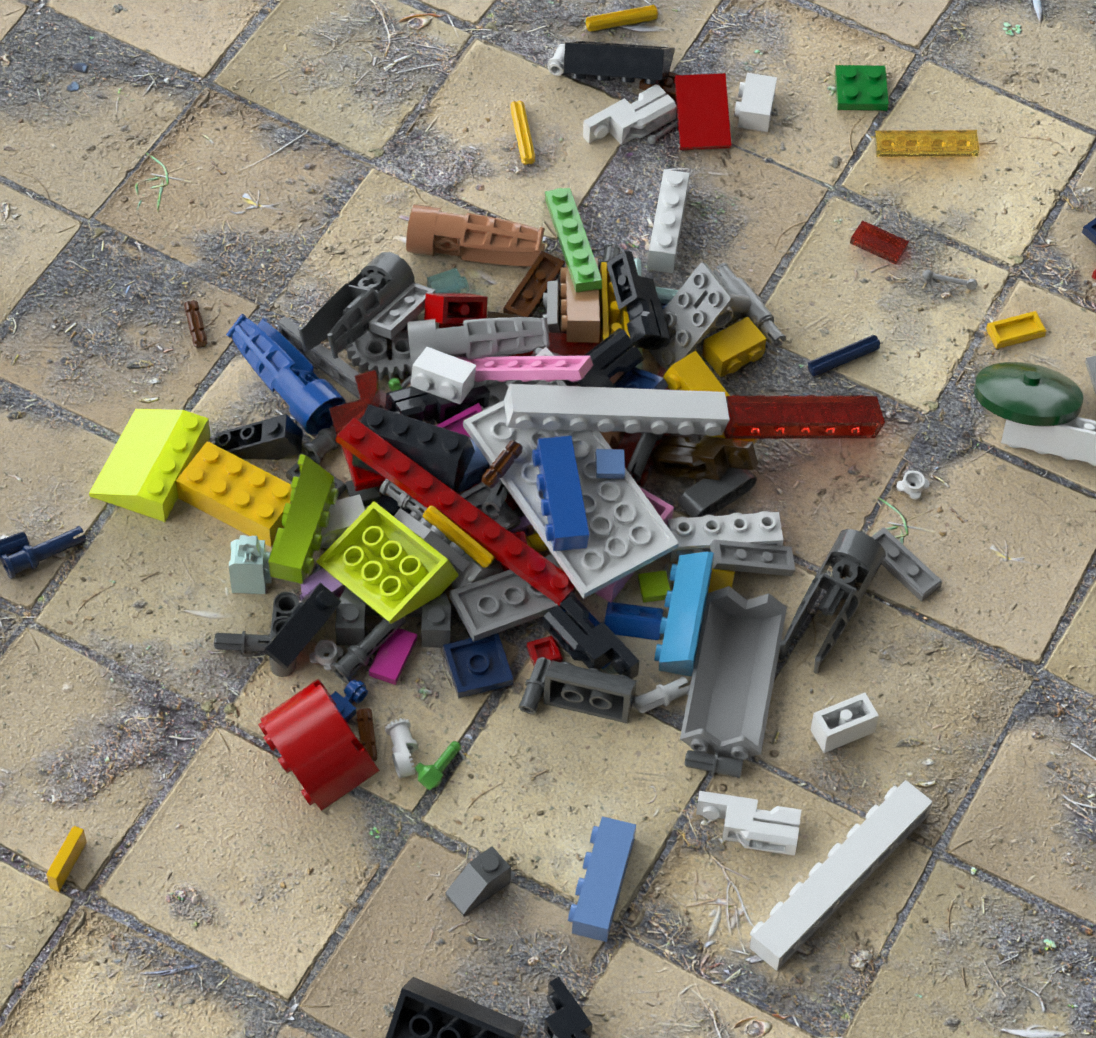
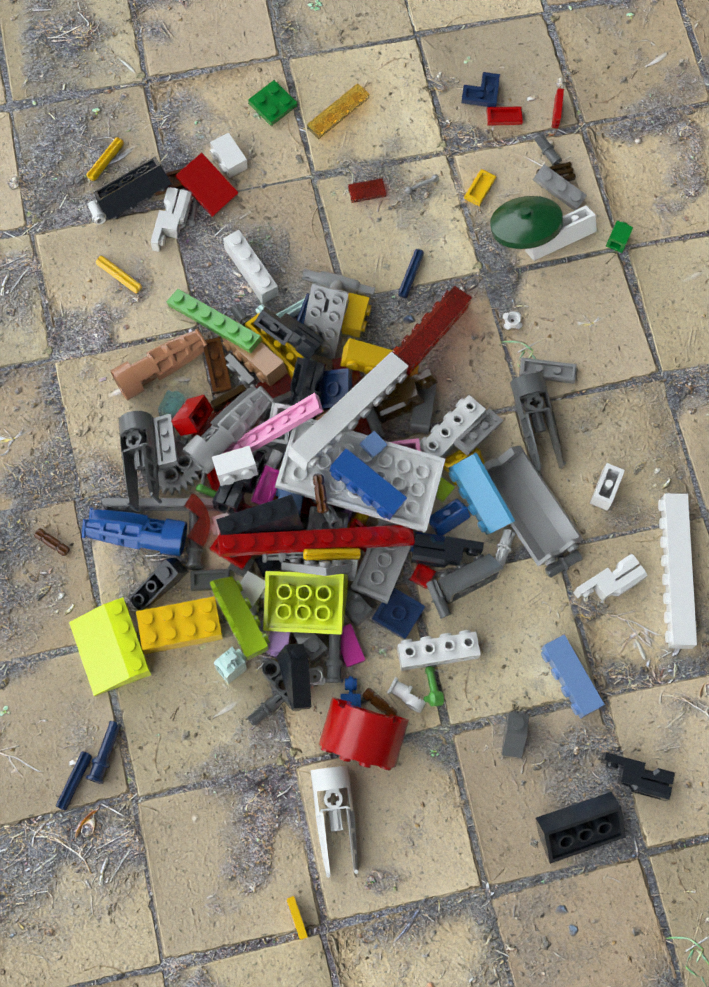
camera: 45 degrees left, 15 degrees up
none -> white piece [311,766,358,878]
none -> white brick [397,630,480,671]

